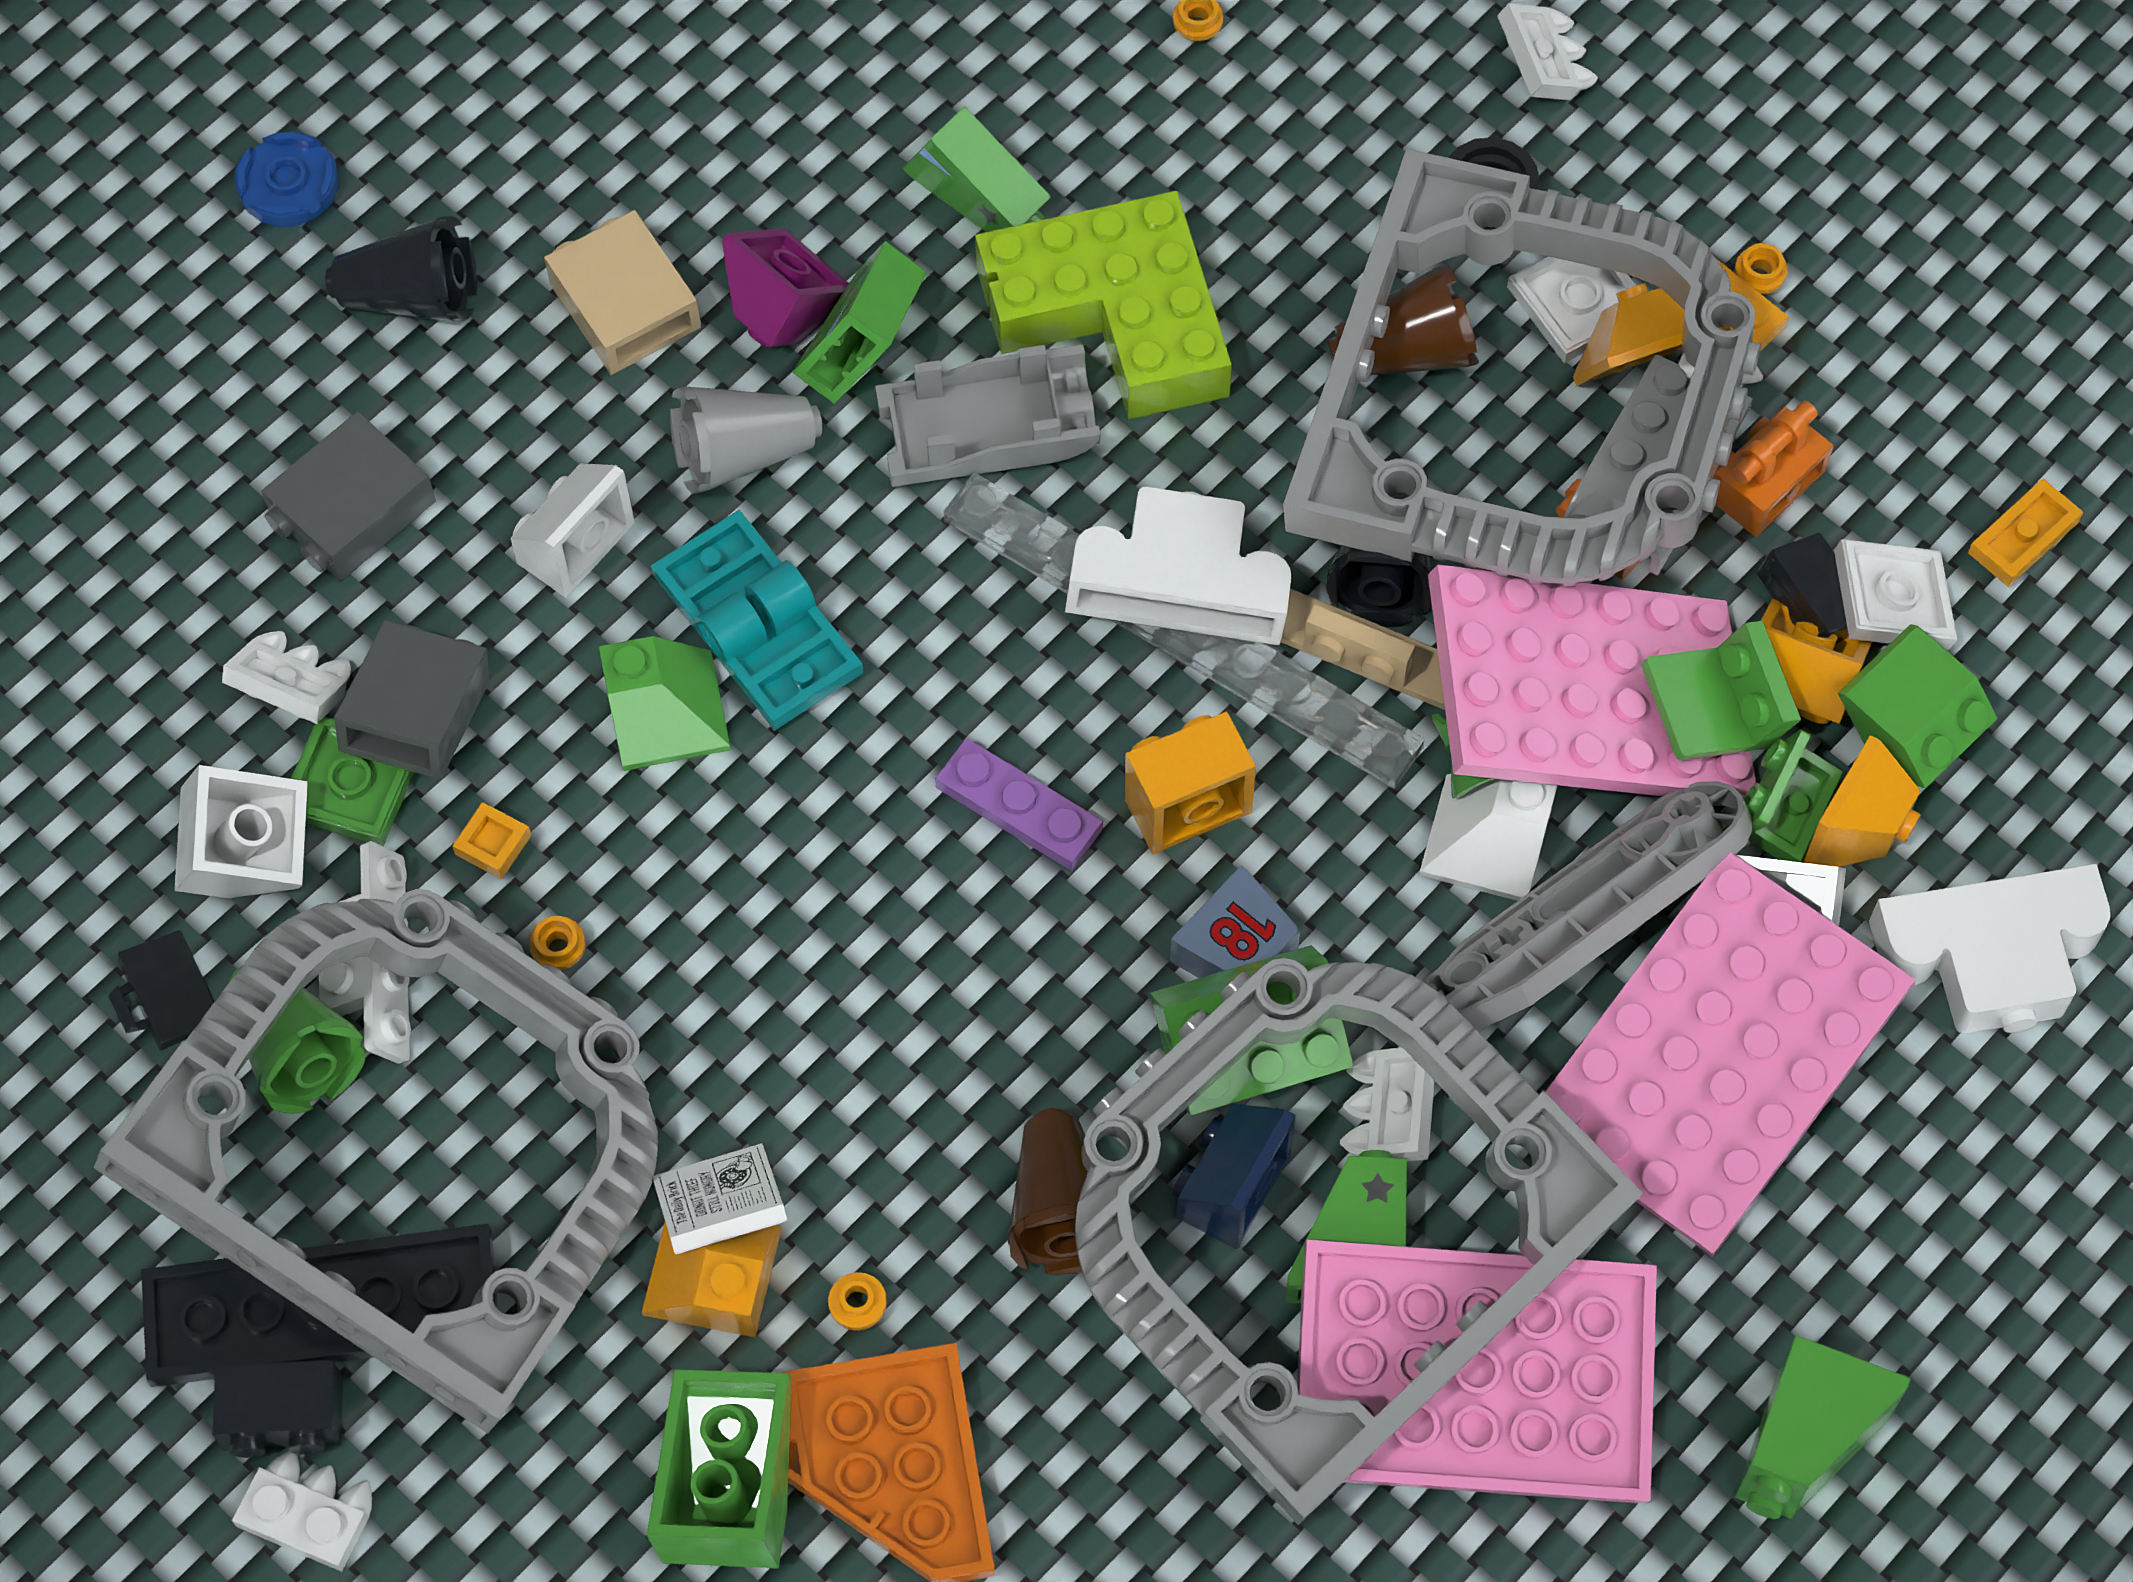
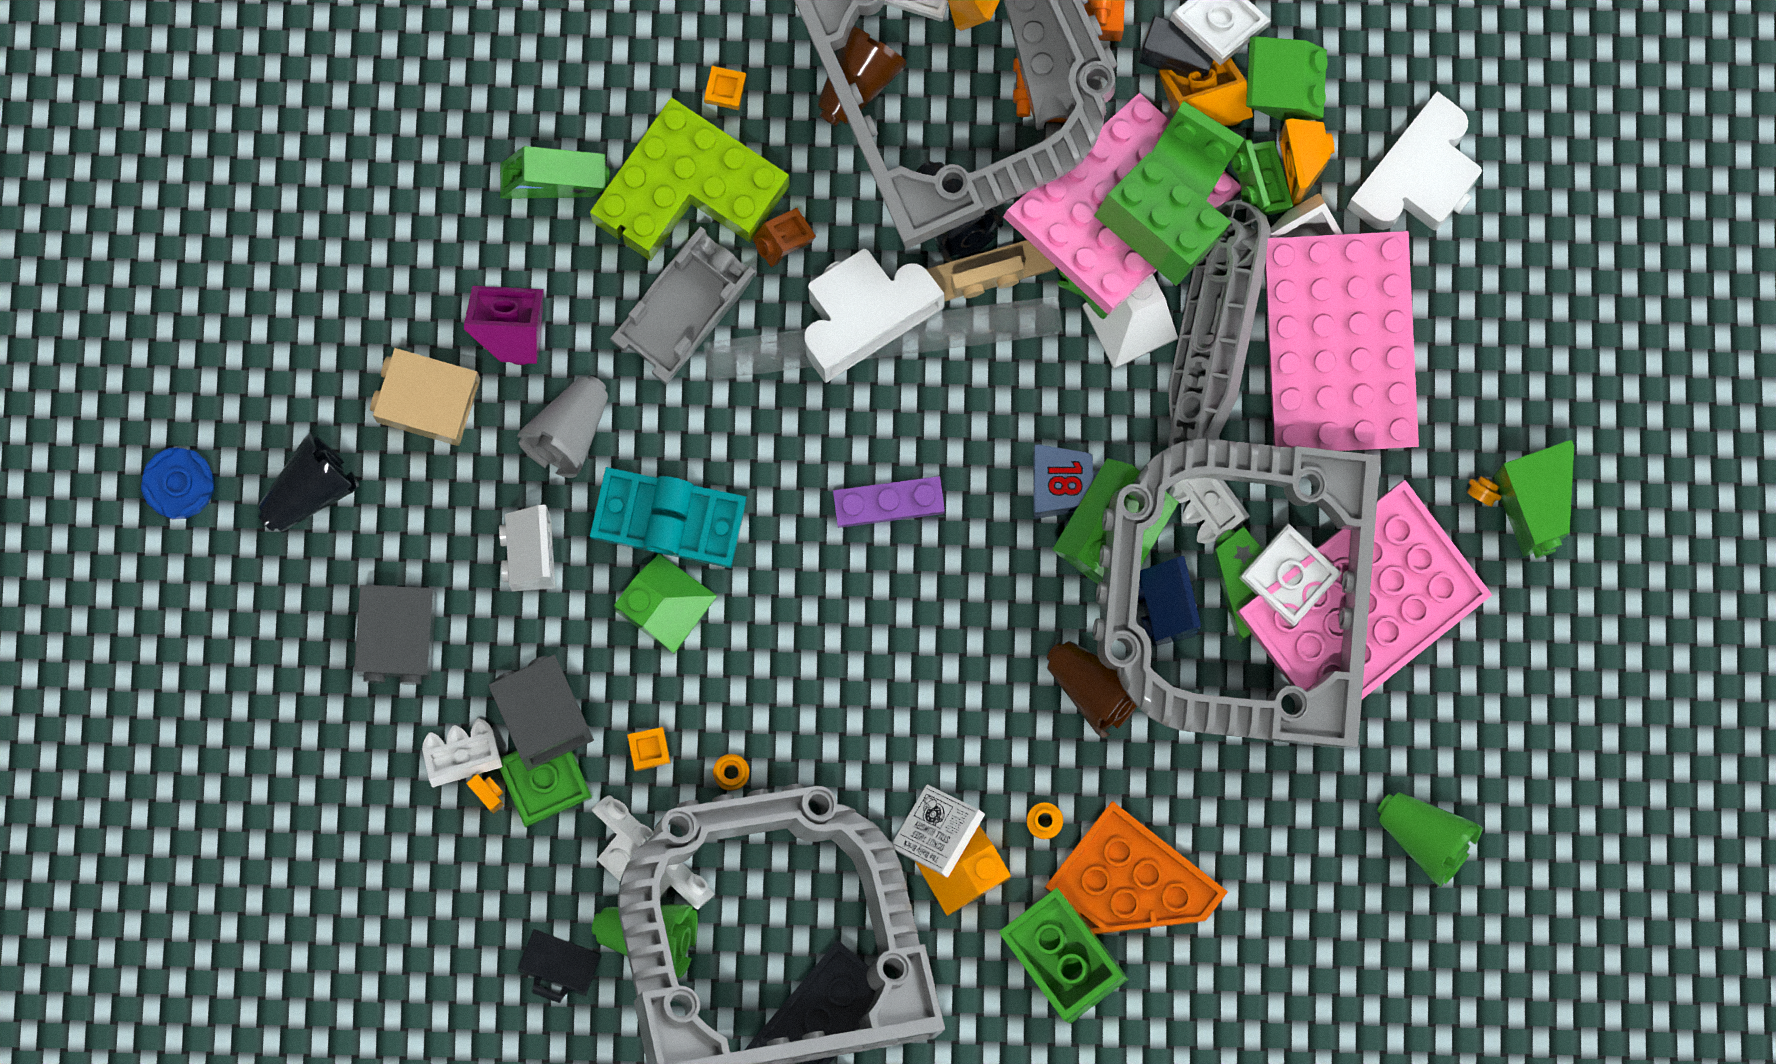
camera: 45 degrees left, 15 degrees up
white slope [175,765,307,898] -> none
bright green slope [793,241,927,404] -> none
light orange brick [1125,711,1256,855] -> none
none -> light orange plate [466,774,504,814]
none -> light orange plate [704,66,747,110]
none -> dark orange bracket [753,208,816,267]
none -> bright green brick [1094,152,1232,286]
none -> white tile [1238,524,1342,627]
none -> light orange plate [1467,476,1502,507]

